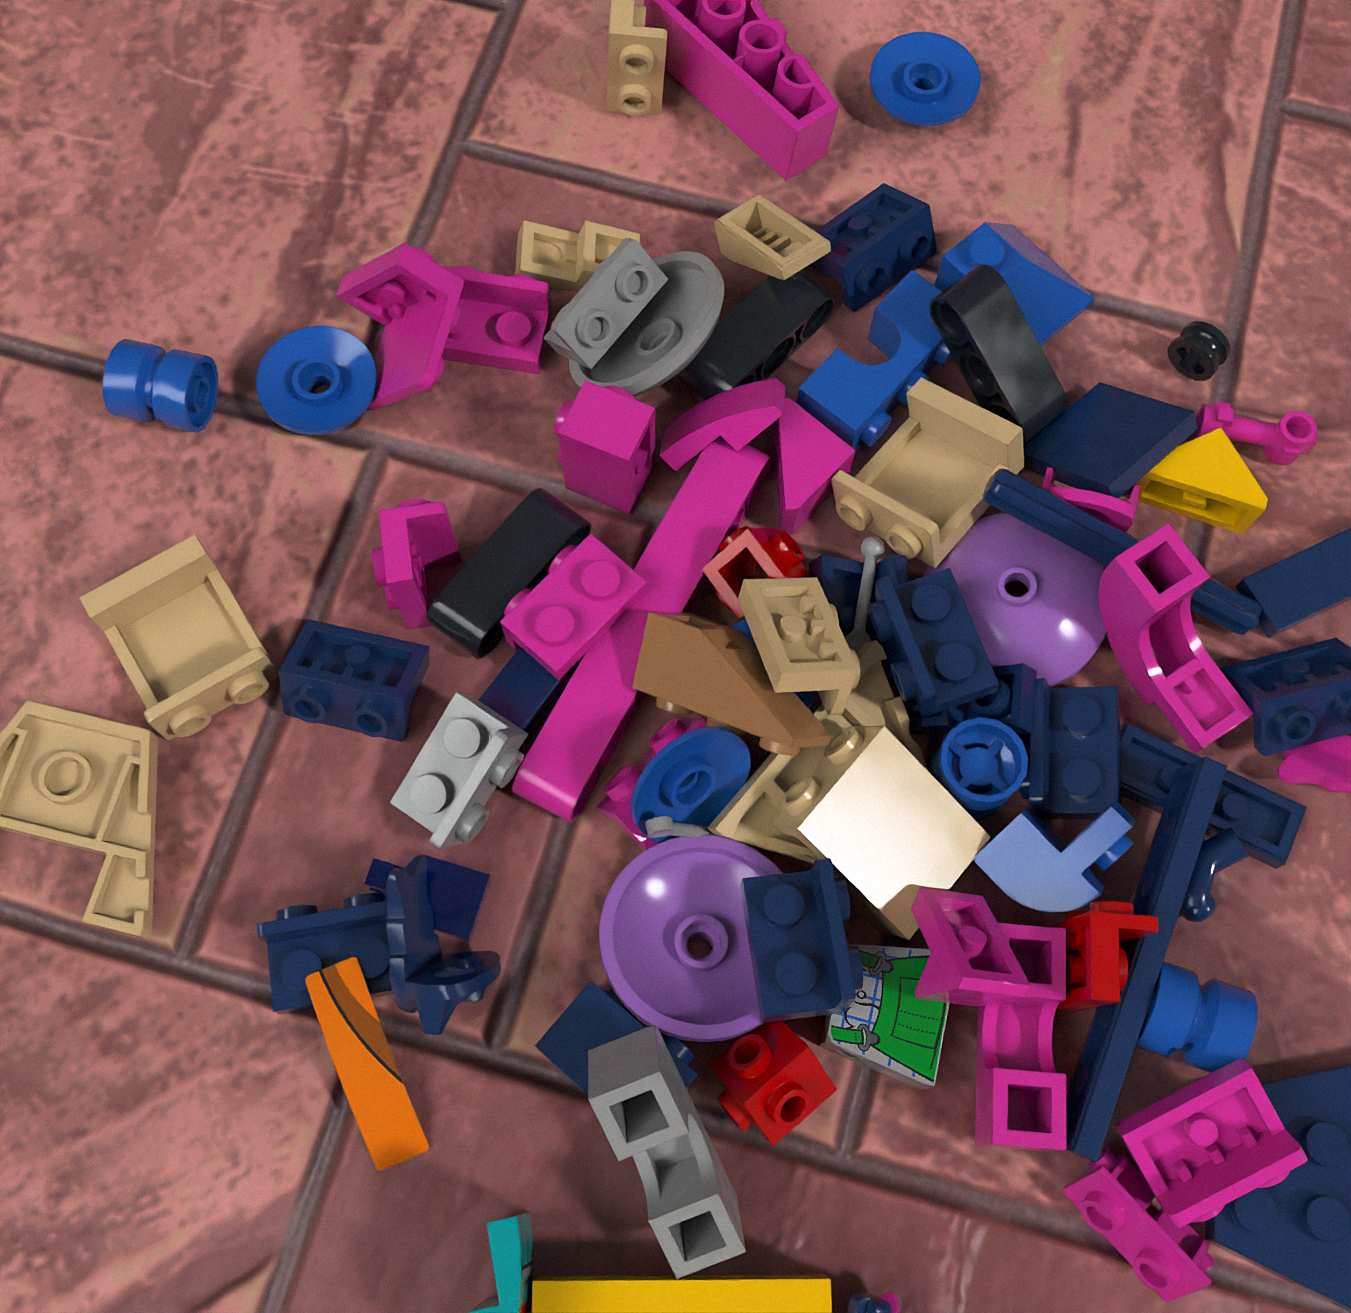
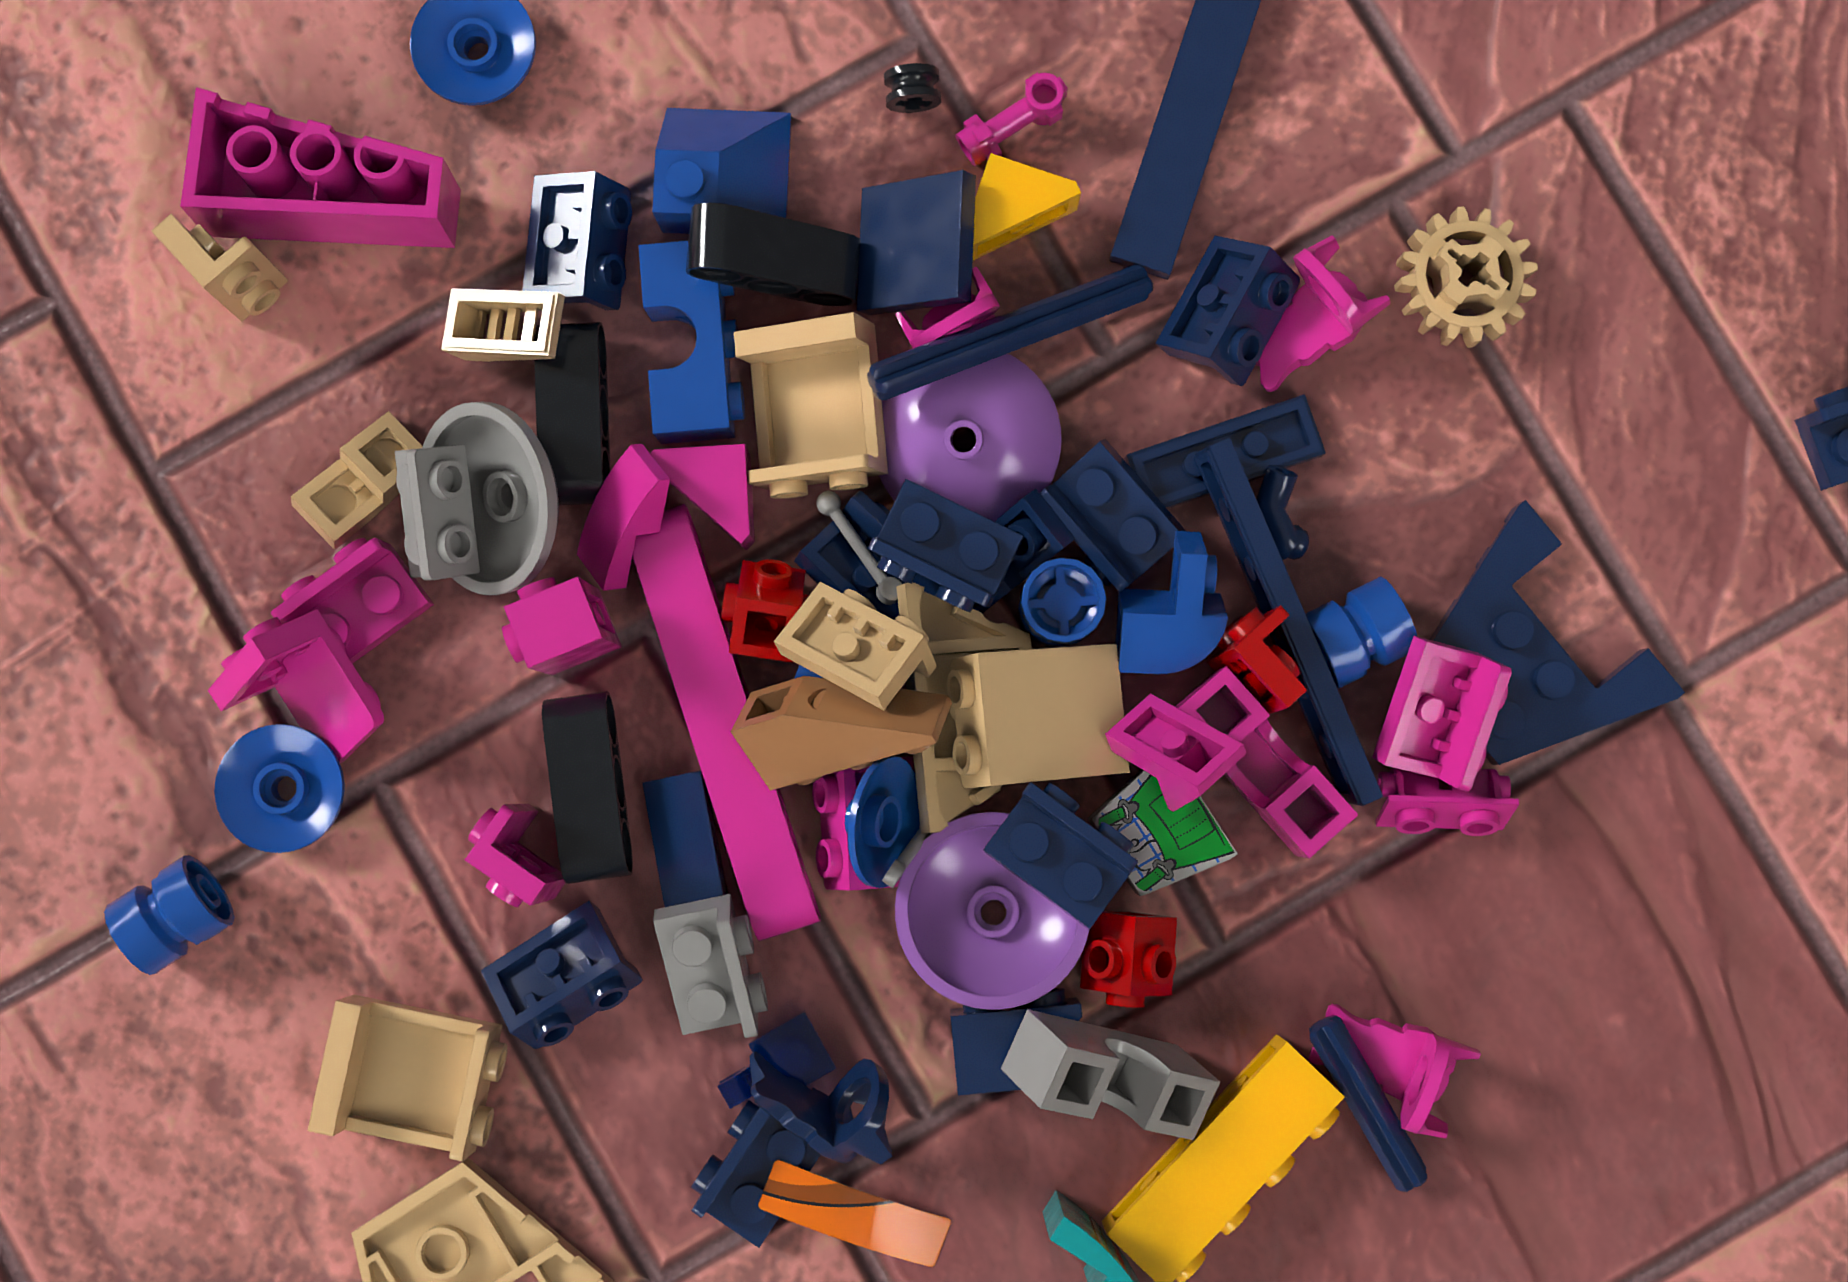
camera: 40 degrees left, 15 degrees up
dark pink bracket [500,534,648,680] -> none
dark pink arch [1098,523,1254,754] -> none

